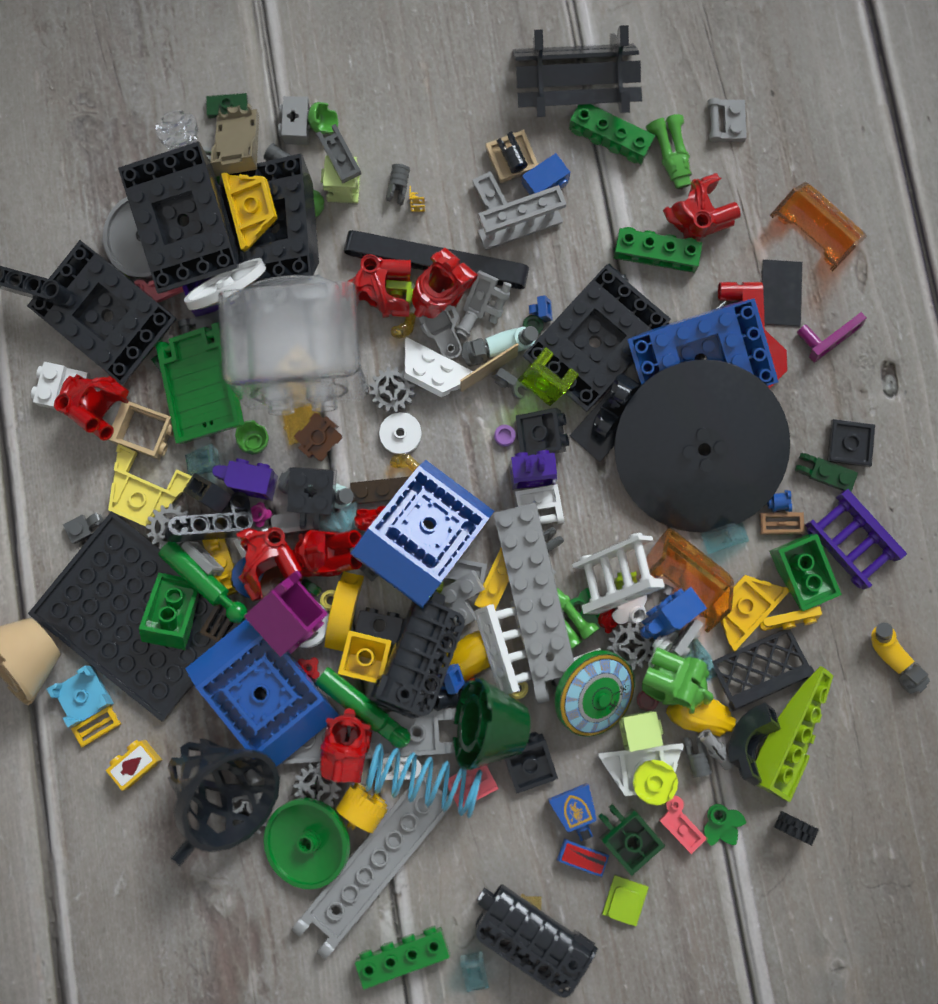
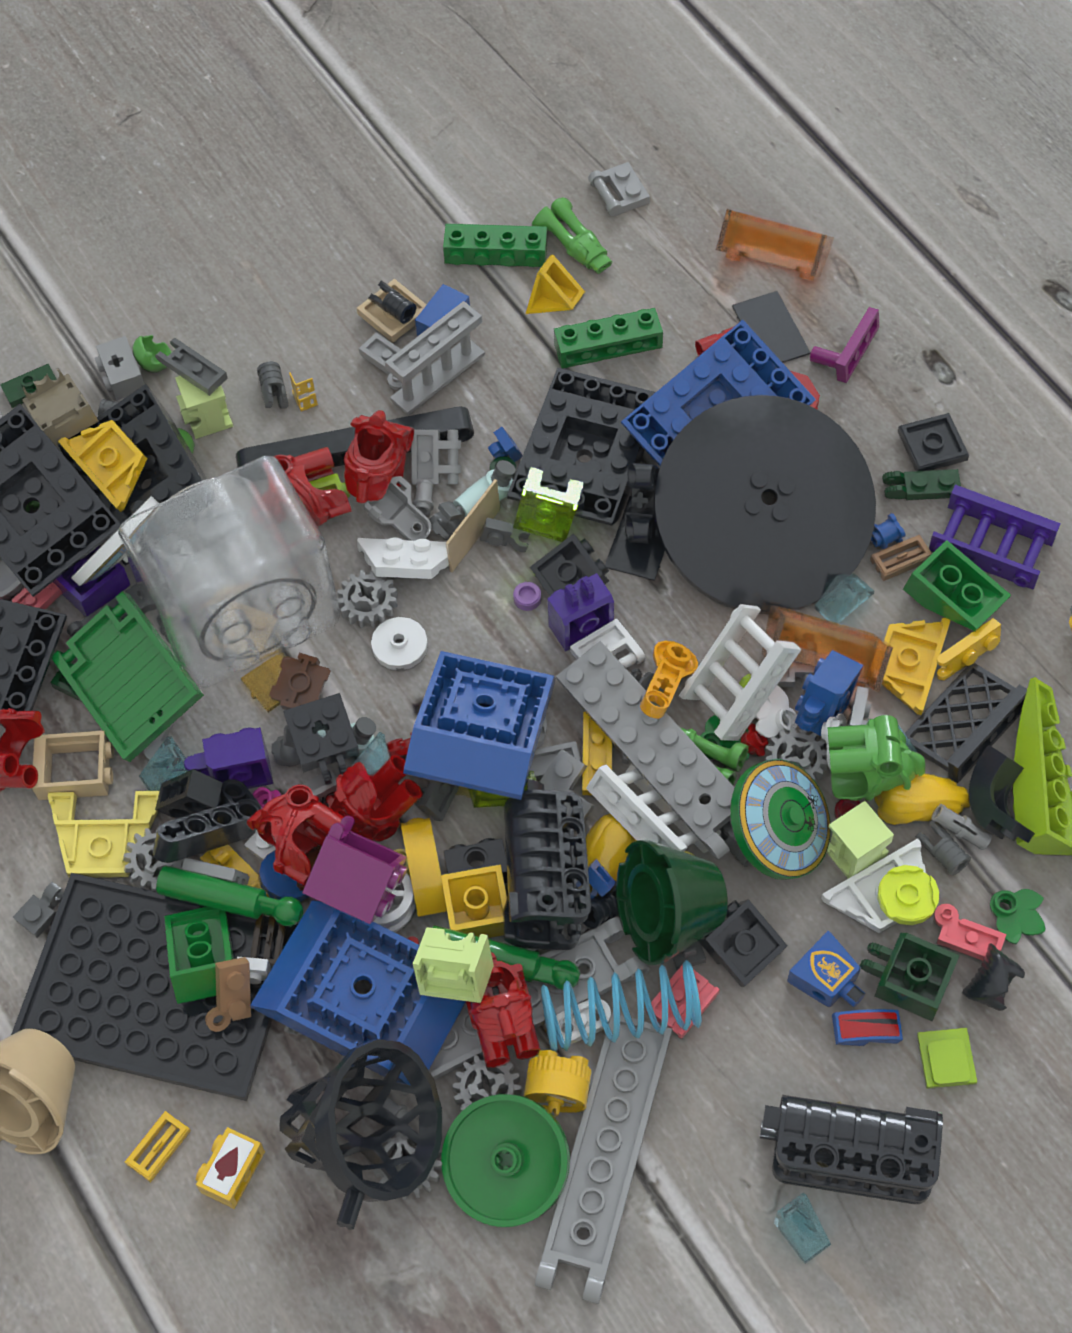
camera: 20 degrees left, 20 degrees down
medium azure panel [47,666,114,727] -> none
bright green hair [235,420,269,455] -> none
dark brown plate [350,476,410,505] -> none
green brick [355,926,450,990] -> none
clear yellow arm [390,454,420,472] -> none
clear yellow arm [391,312,416,339] -> none
black piece [513,25,642,117] -> none
red helmet [663,173,741,242] -> none
none -> medium nougat hinge [205,957,251,1032]
none -> white plate [237,957,272,984]
none -> yellowish green piece [413,927,494,1003]
none -> yellow slope [525,255,585,314]
none -> light orange beam [640,640,698,719]
none -> black hair [962,943,1025,1011]

